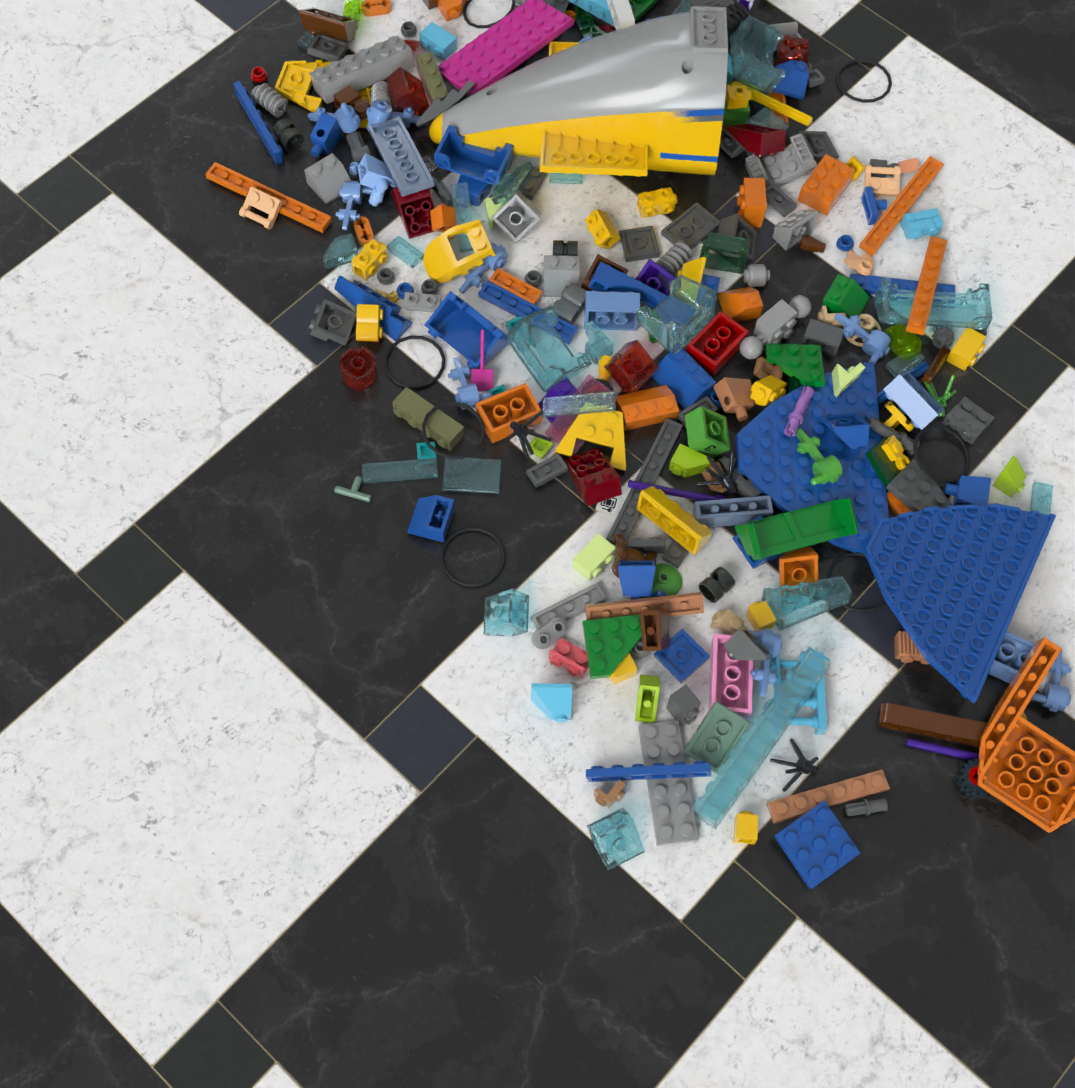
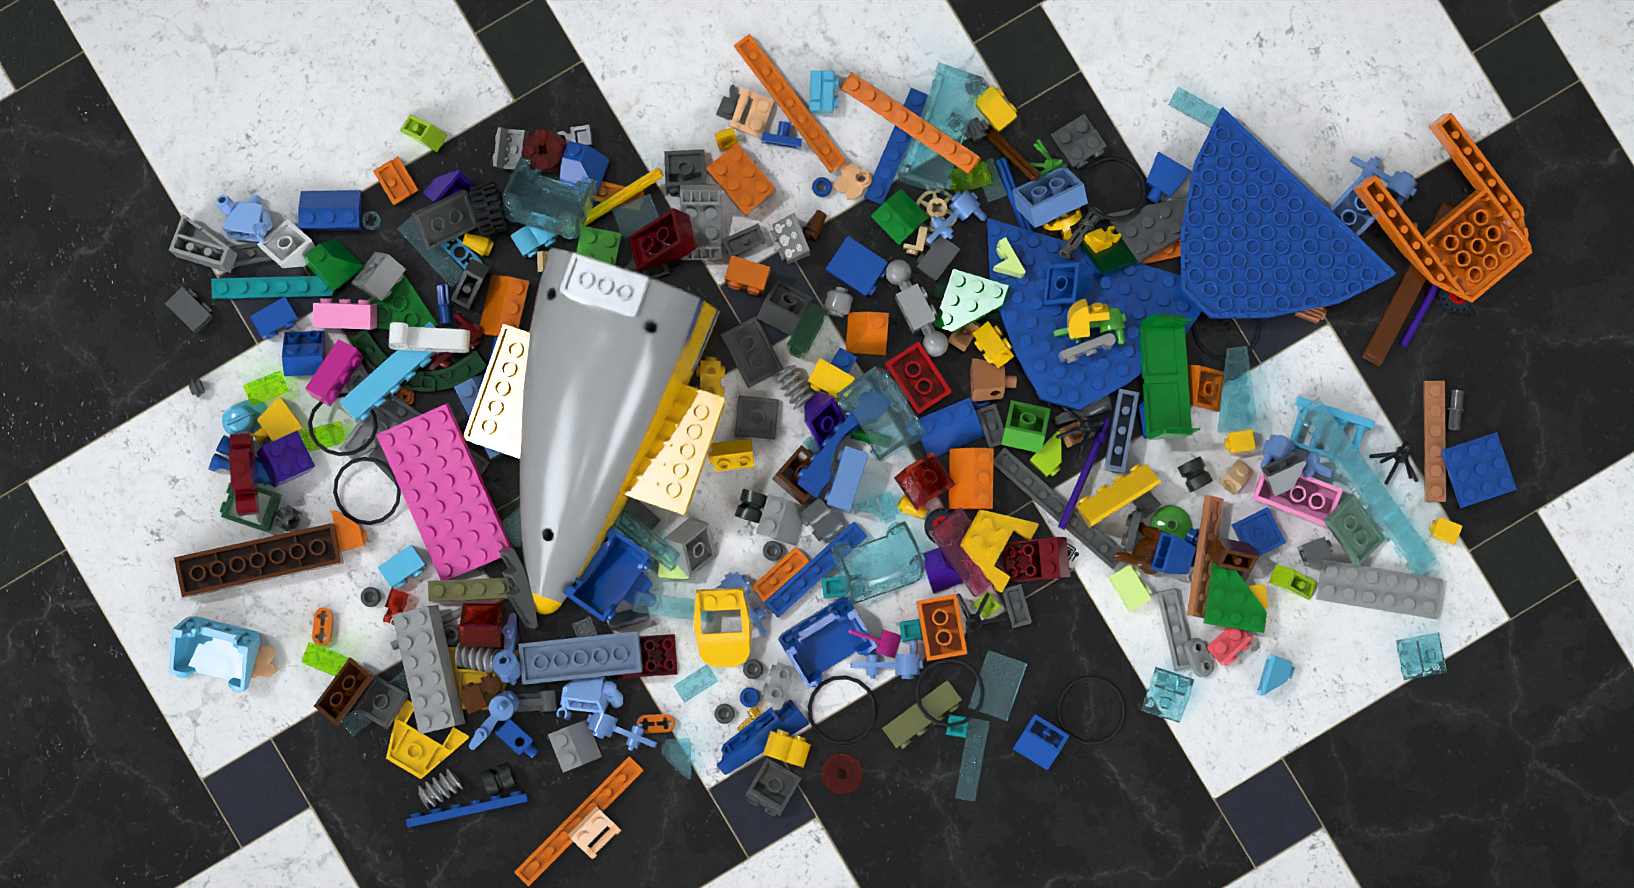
camera: 70 degrees left, 20 degrees up
red plate [251,66,267,83] -> none
sand green piece [334,476,372,502] -> none
yellow brick [351,238,388,281] -> none
orange brick [430,204,457,233] -> none
clear light blue tile [542,391,616,417] -> none
blue plate [586,761,712,782] -> none
medium nougat bracket [593,779,626,809] -> none
yellow brick [725,84,751,109] -> none
medium lavender pin [784,387,814,437] -> none
black piece [836,59,892,103] -> none
orange sticker [898,158,919,174] -> none
lime slope [992,456,1027,498] -> none
none -> blue brick [825,236,888,298]
none -> light grey plate [1058,333,1116,364]
none -> yellow brick [1067,299,1109,338]

